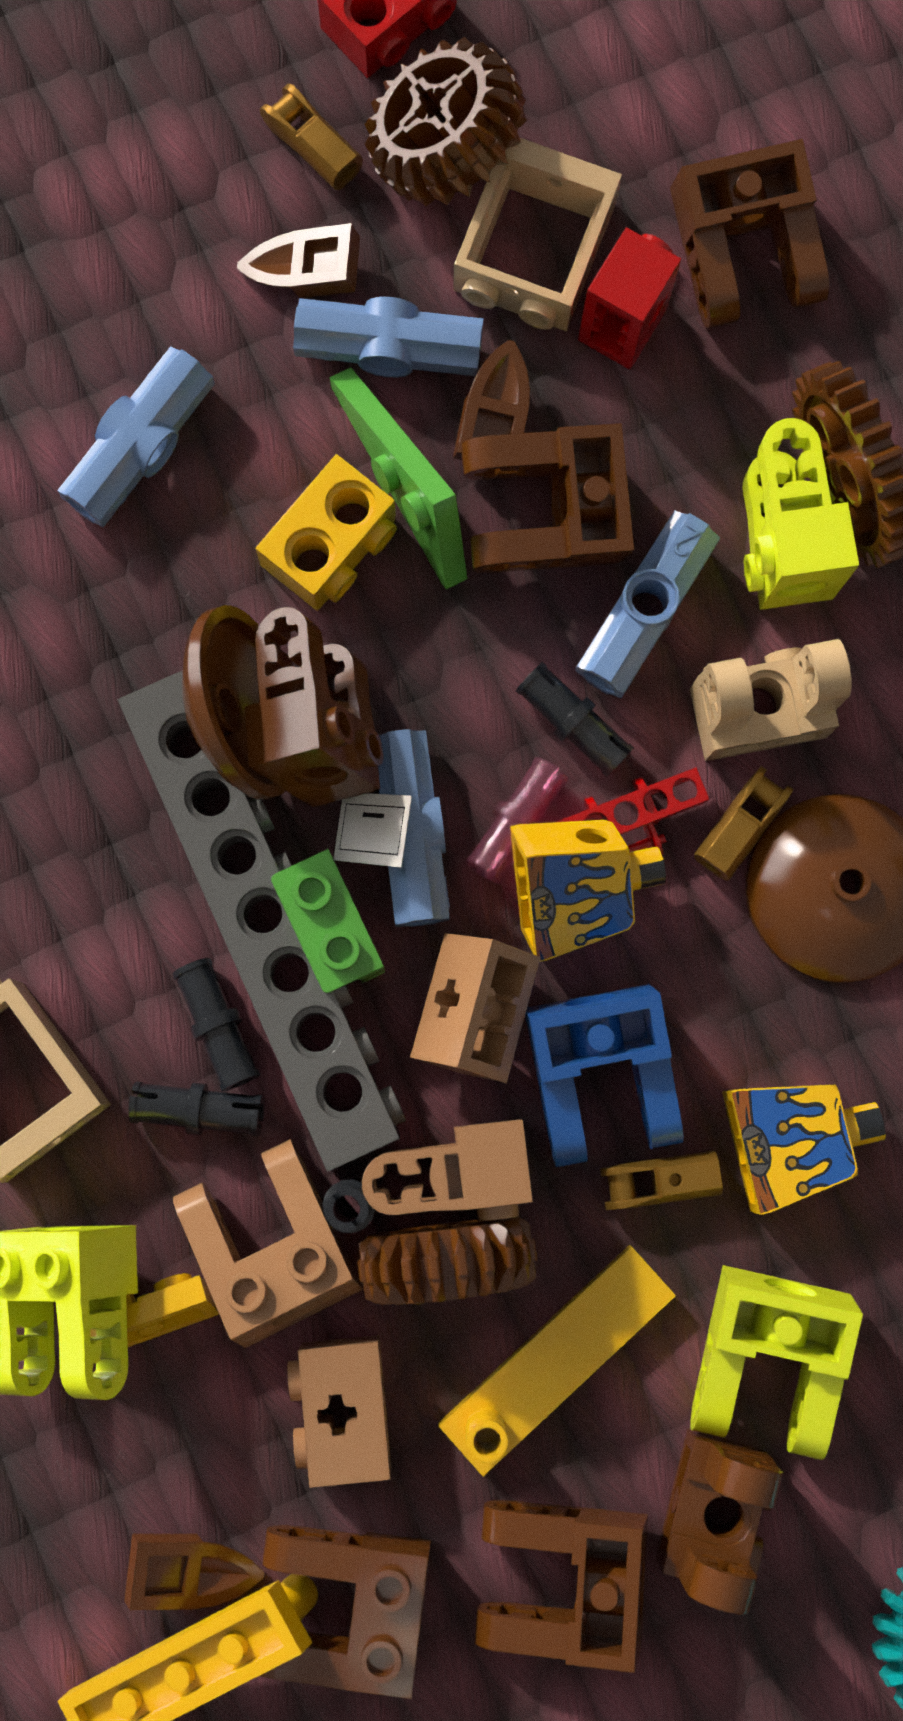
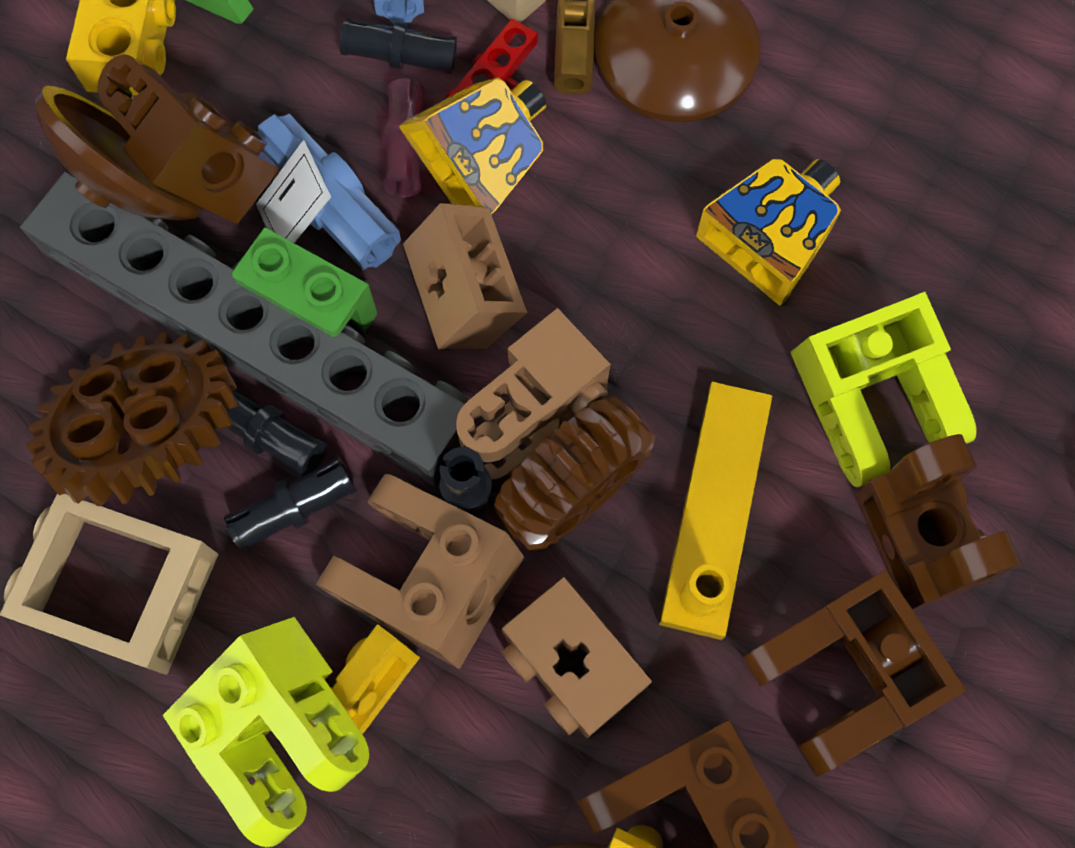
camera: 30 degrees left, 10 degrees down
blue brick [525,984,684,1167] -> none
pearl gold bar [600,1151,723,1210] -> none
none -> reddish brown gear [26,332,238,506]

